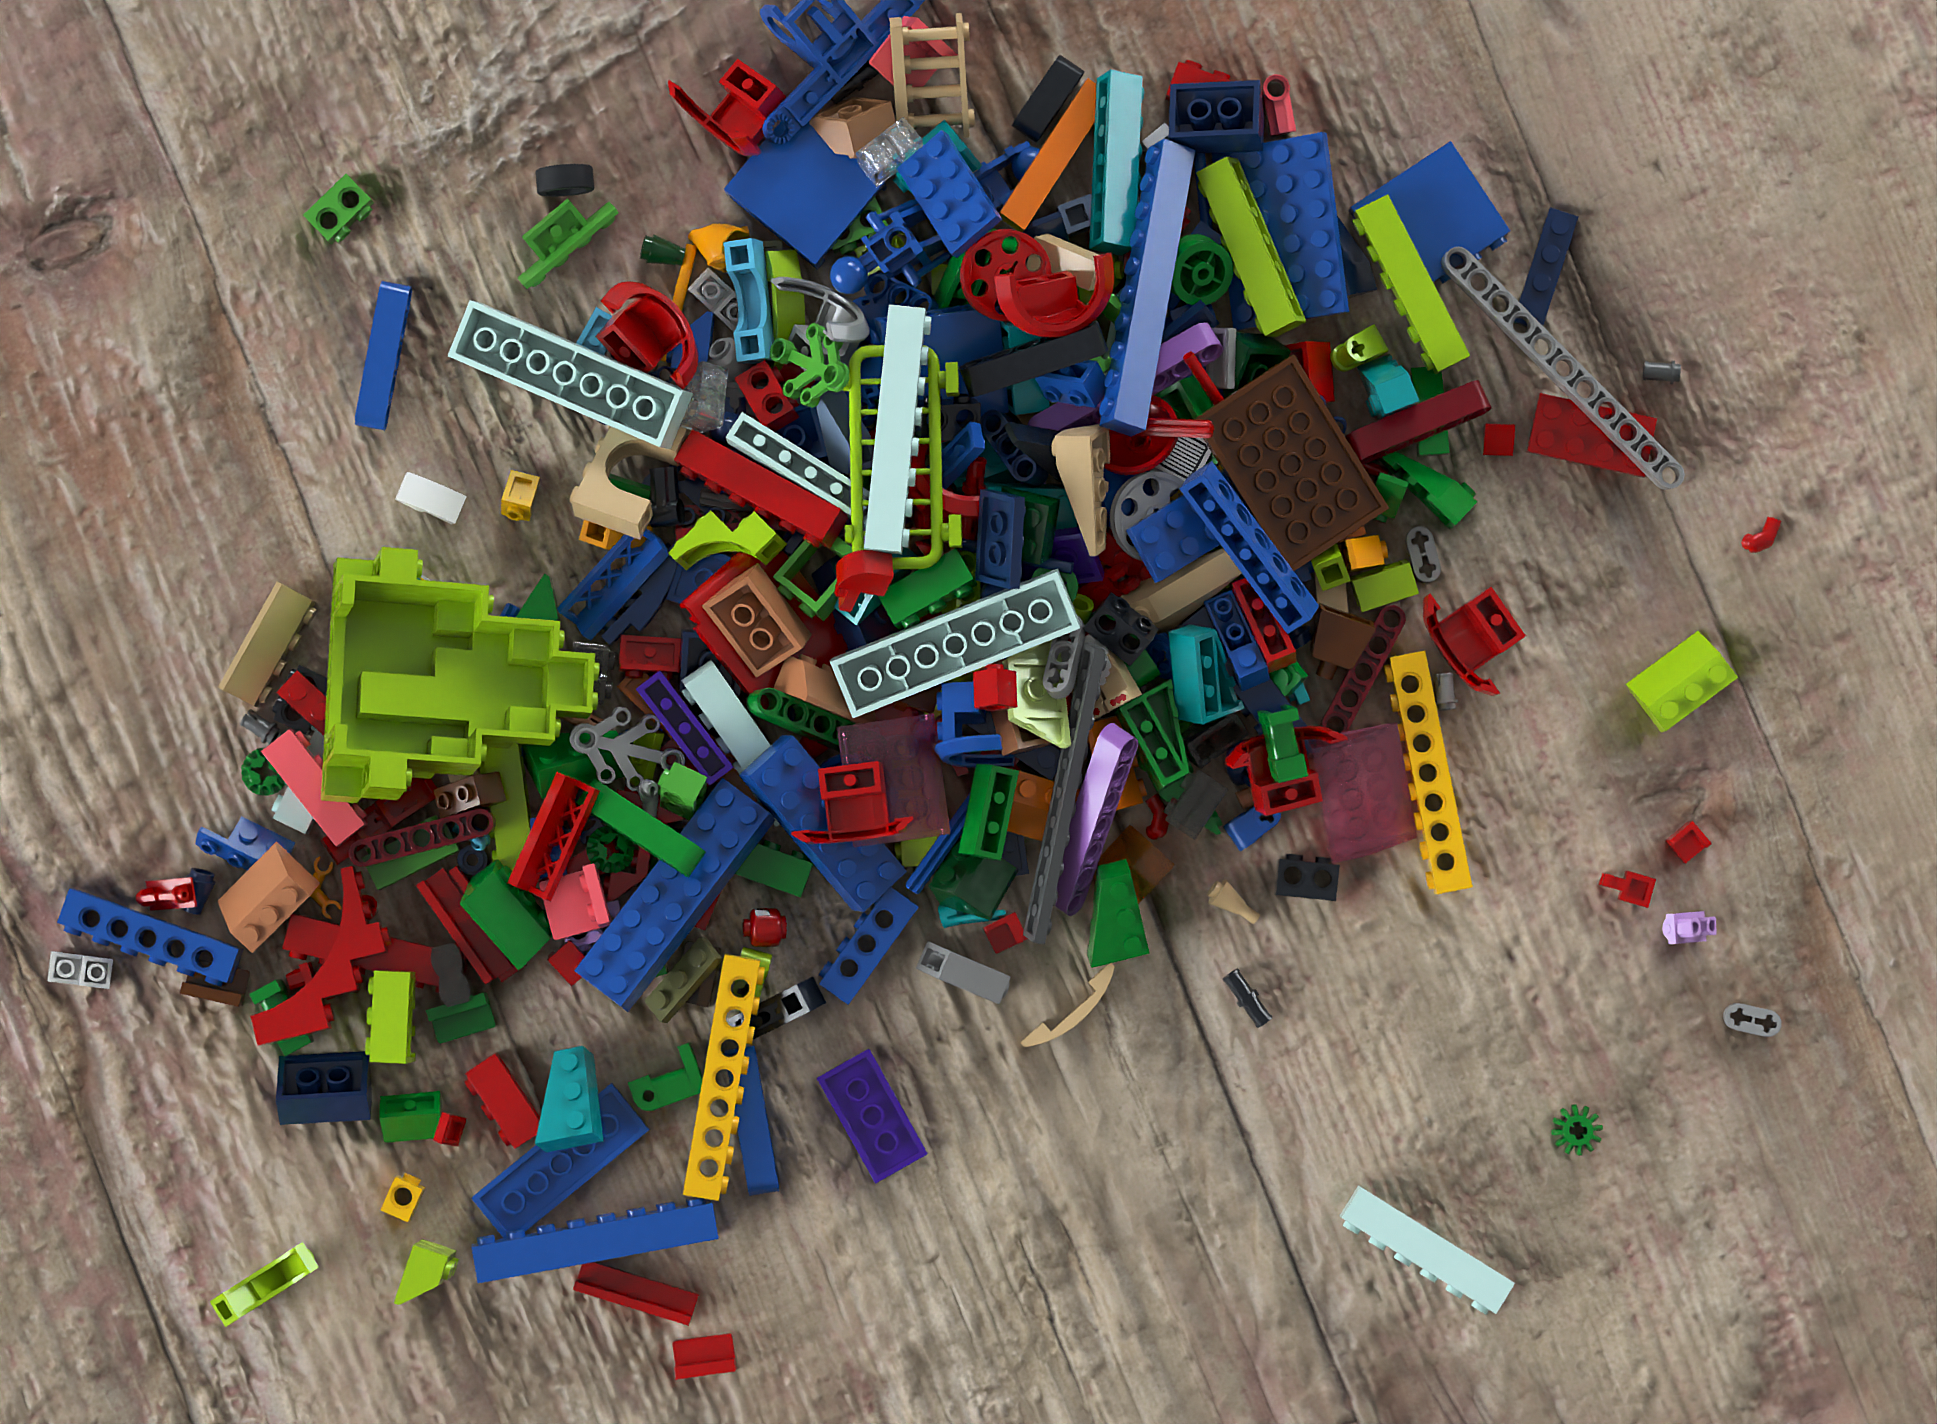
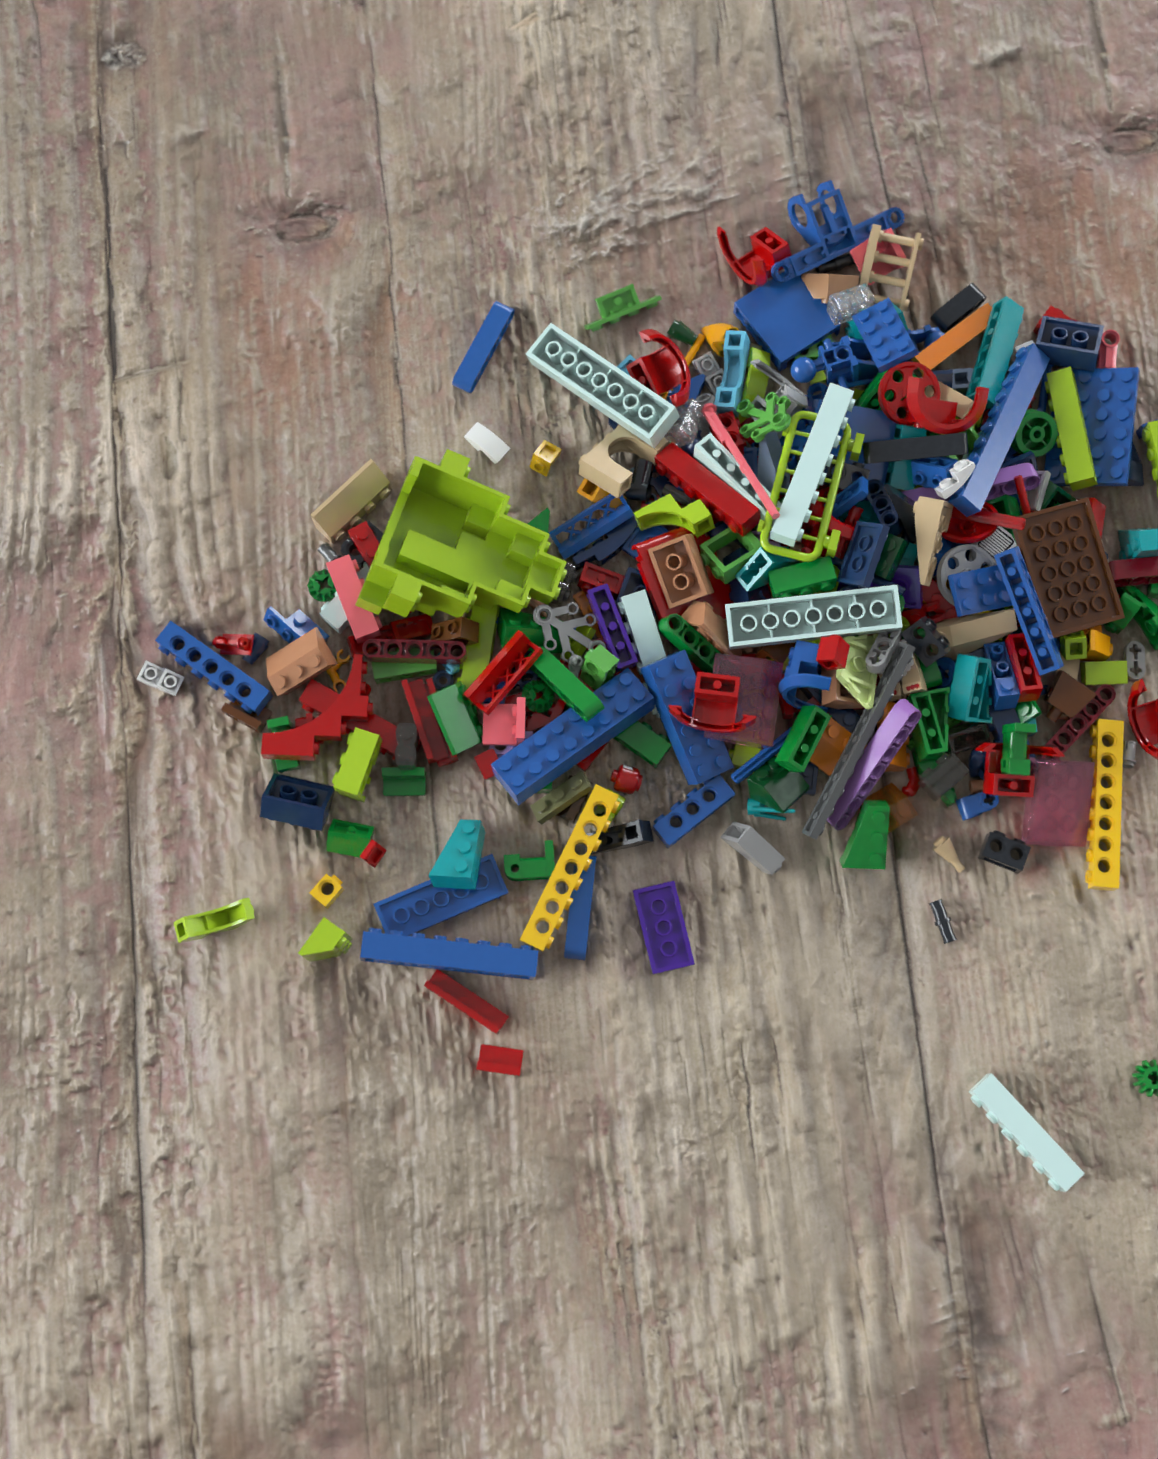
camera: 15 degrees right, 10 degrees down
bright green brick [303,174,374,244] -> none
red brick [464,1052,540,1149] -> none
black tyre [536,164,594,197] -> none
red brick [835,550,894,612] -> none
red panel [982,912,1028,954] -> none
tan slope [1020,963,1115,1047] -> none
lime piece [1330,324,1389,372] -> none
none -> coral bar [702,403,780,519]
none -> white slope [934,459,976,499]

